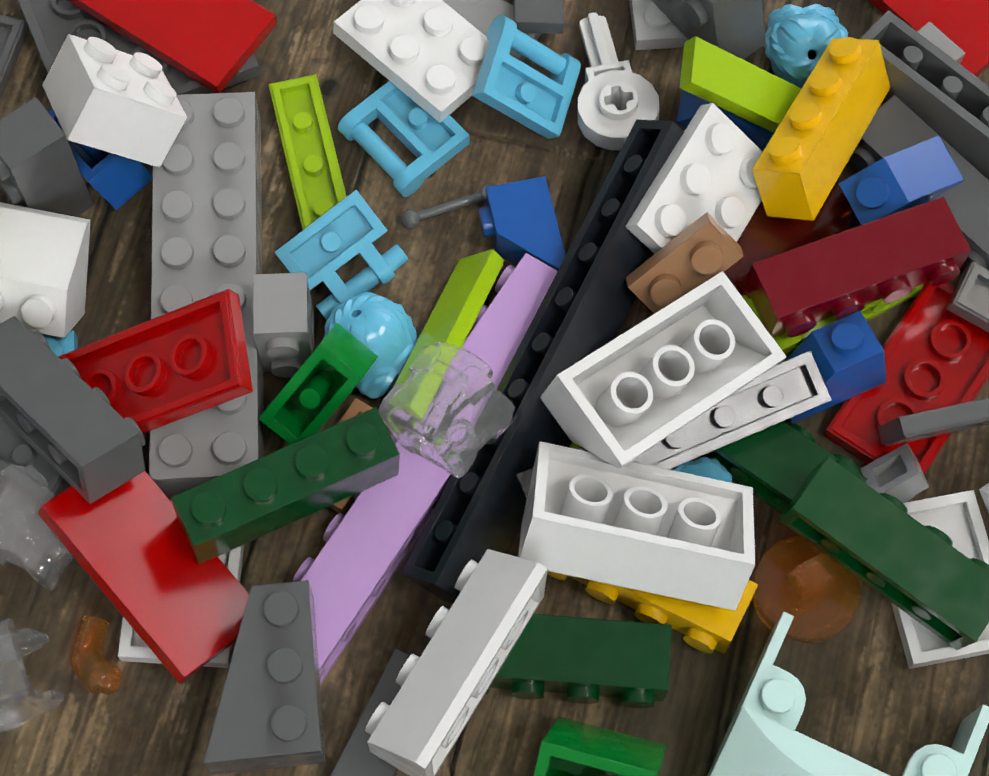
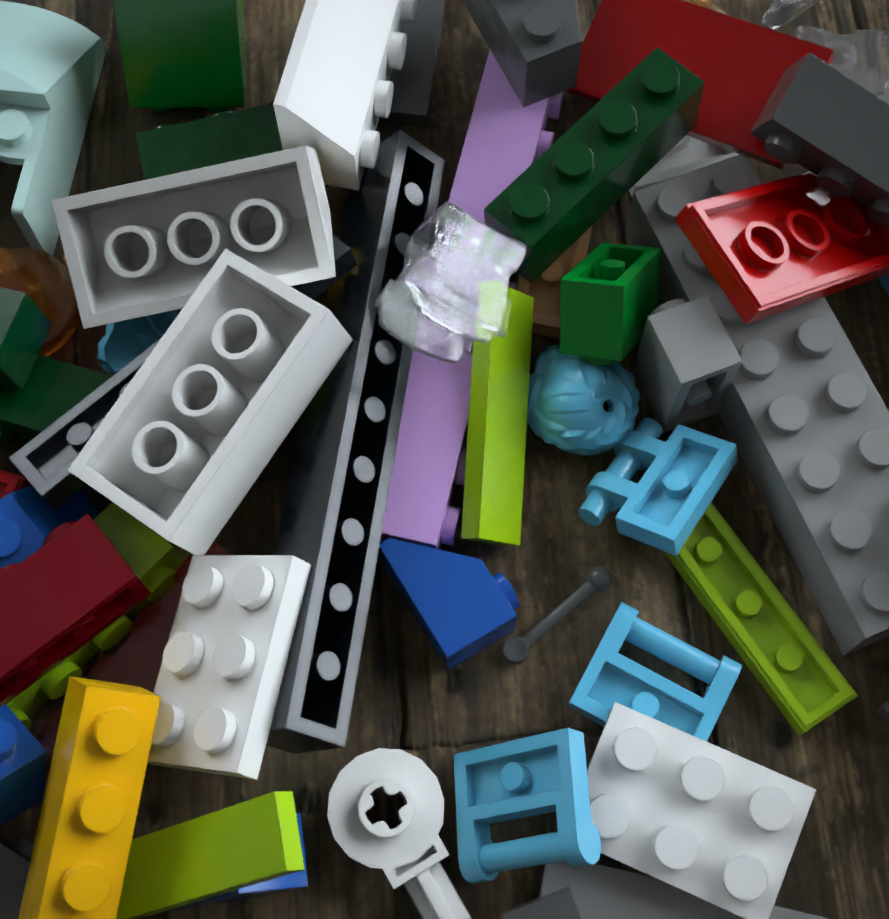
camera: 165 degrees right, 0 degrees up
medium nougat plate [626,212,744,314] -> none

